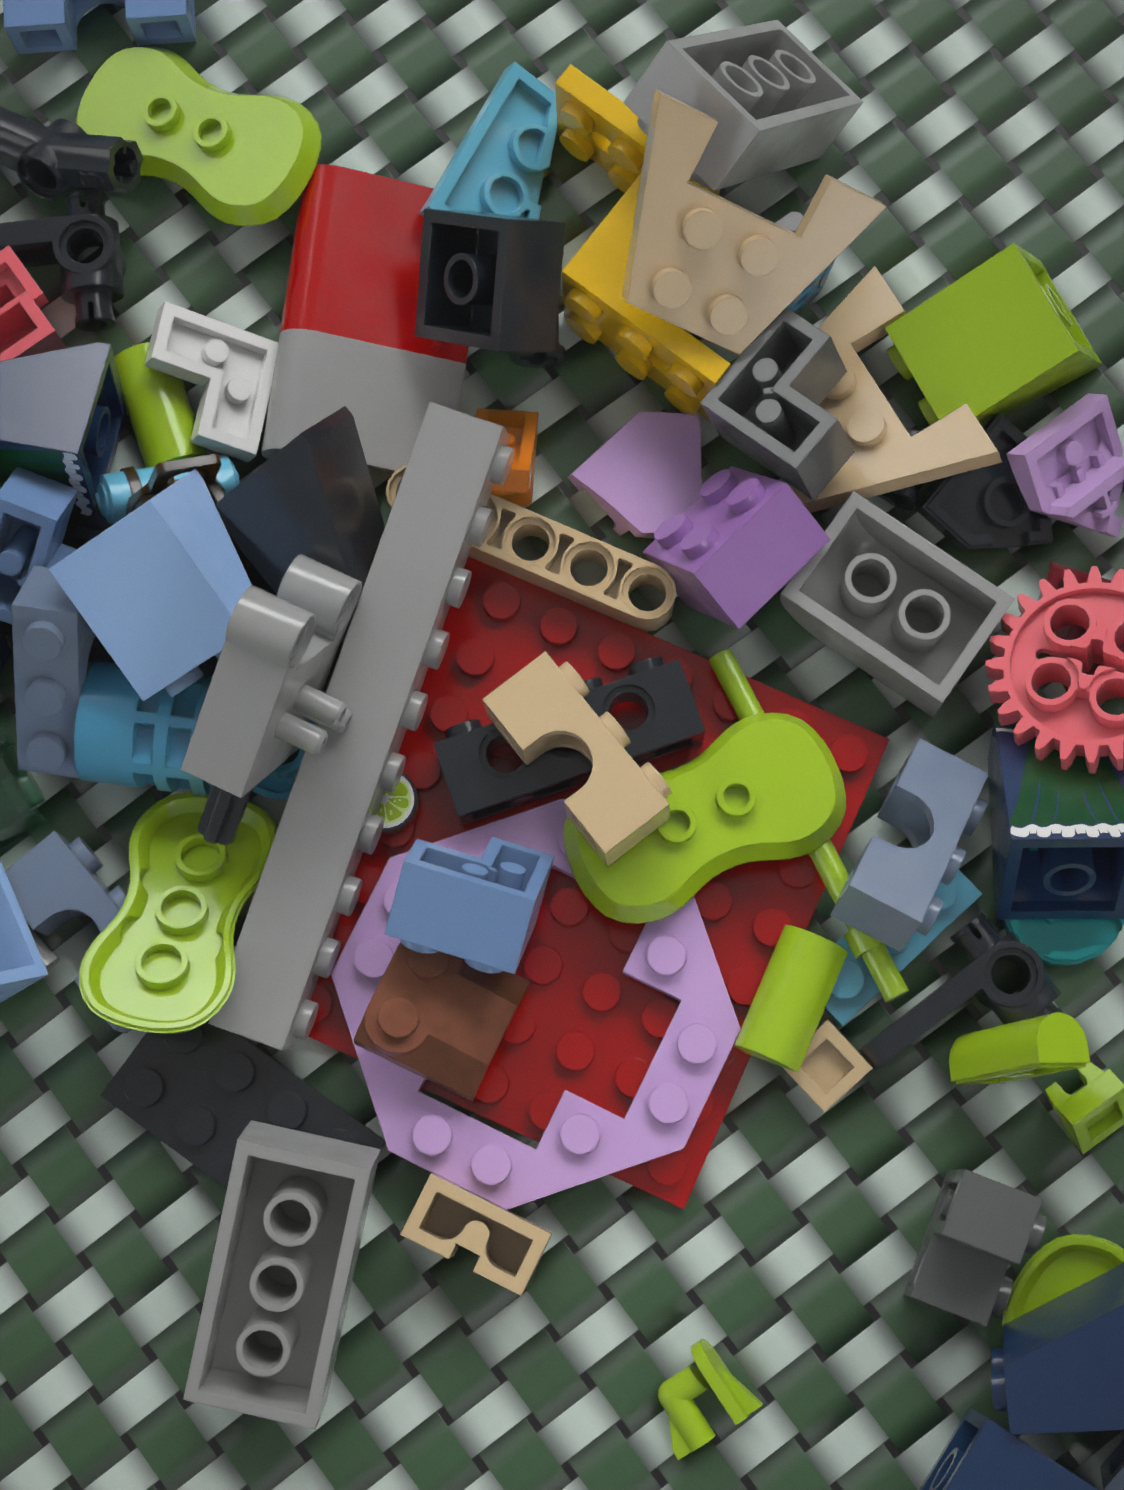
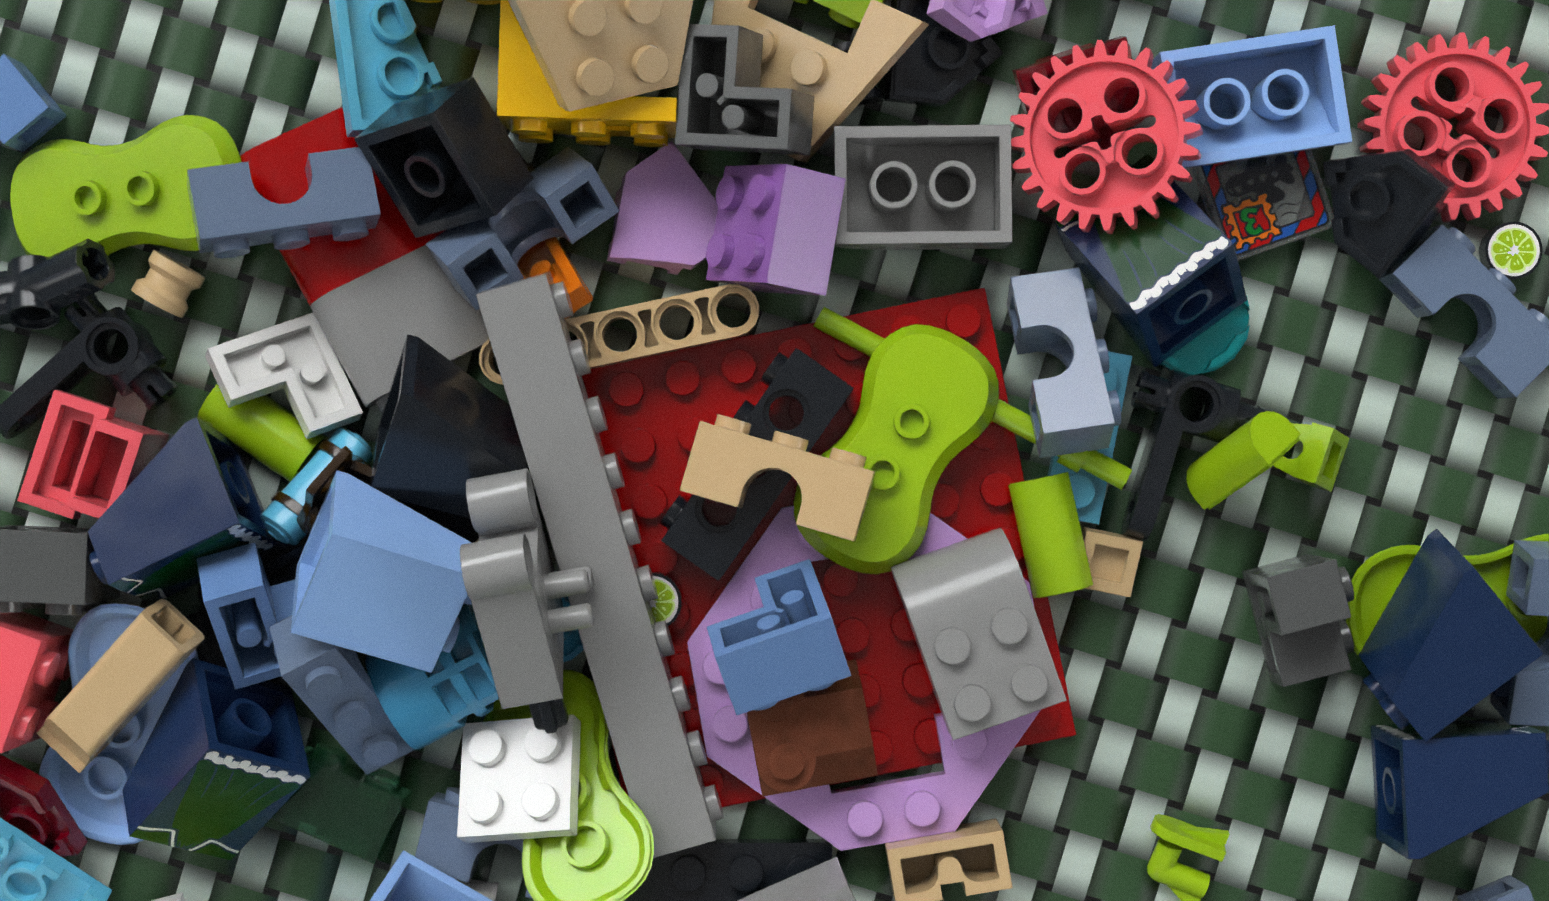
camera: 40 degrees left, 10 degrees up
none -> tan wheel [131,250,205,318]
none -> sand blue arch [187,147,381,259]
none -> sand blue arch [426,147,619,310]
none -> white plate [457,715,581,843]
none -> light grey brick [890,528,1067,740]

